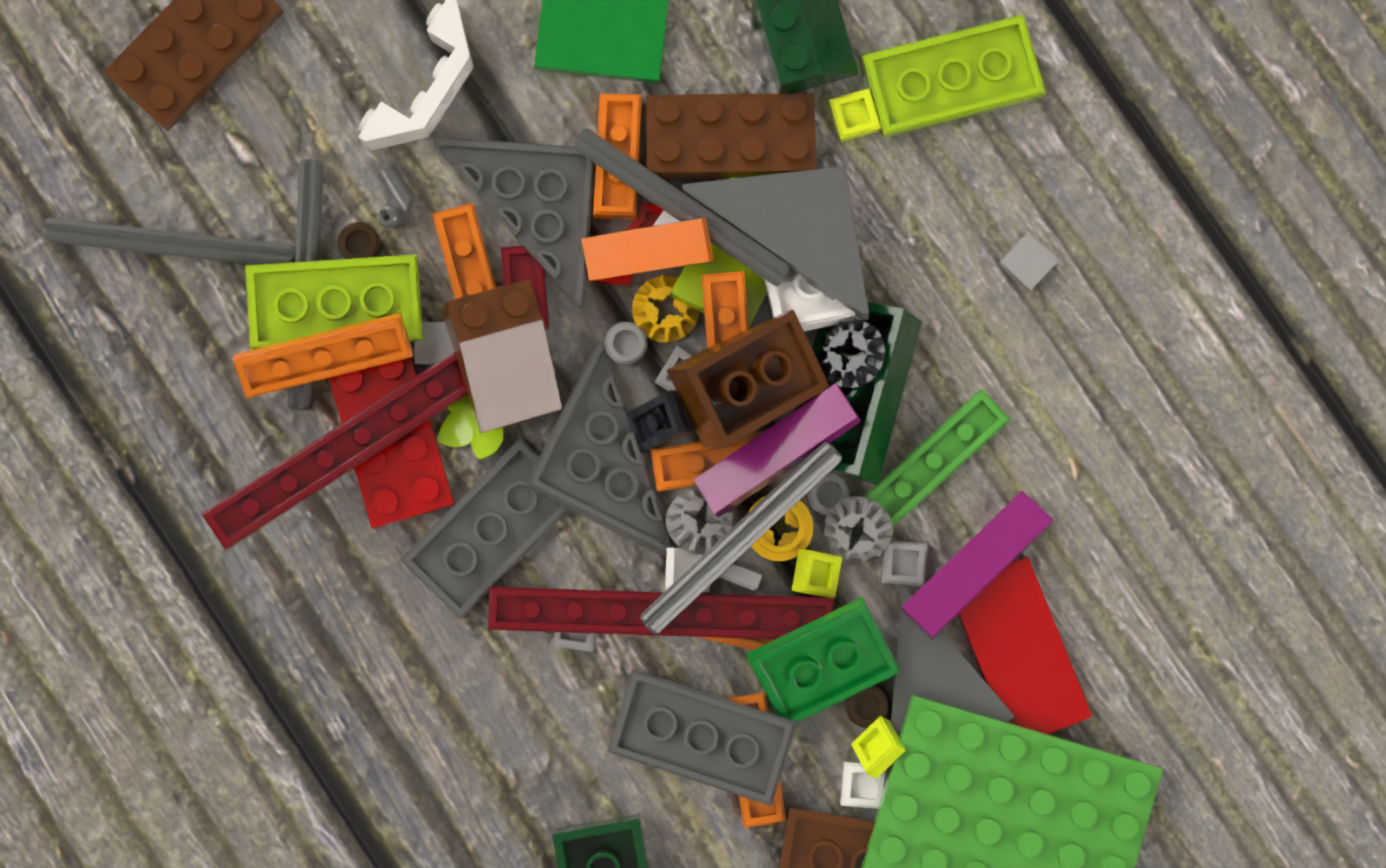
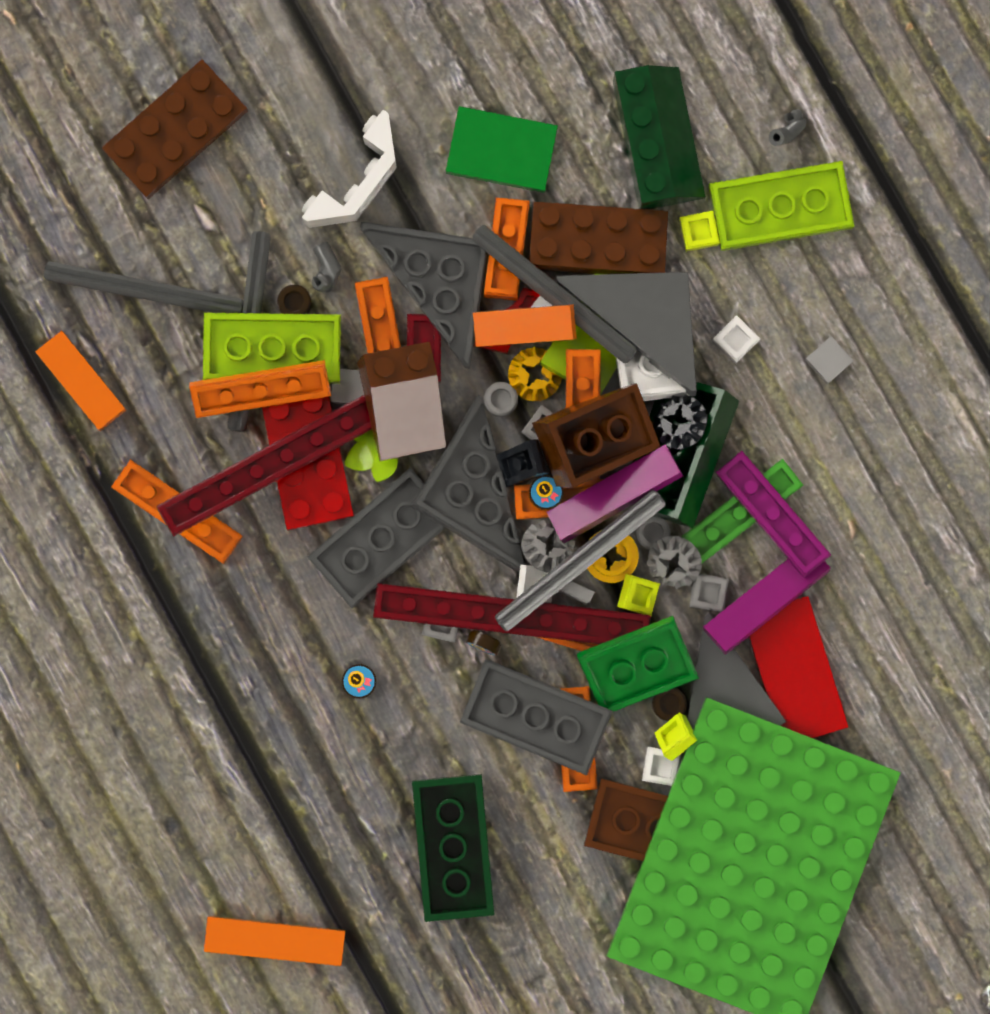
camera: 10 degrees right, 0 degrees up
none -> orange tile [35,330,127,431]
none -> orange tile [111,459,243,564]
none -> tile [342,664,377,699]
none -> dark brown tile [466,630,502,656]
none -> tile [529,475,563,510]
none -> white tile [712,315,760,364]
none -> magenta tile [715,451,831,578]

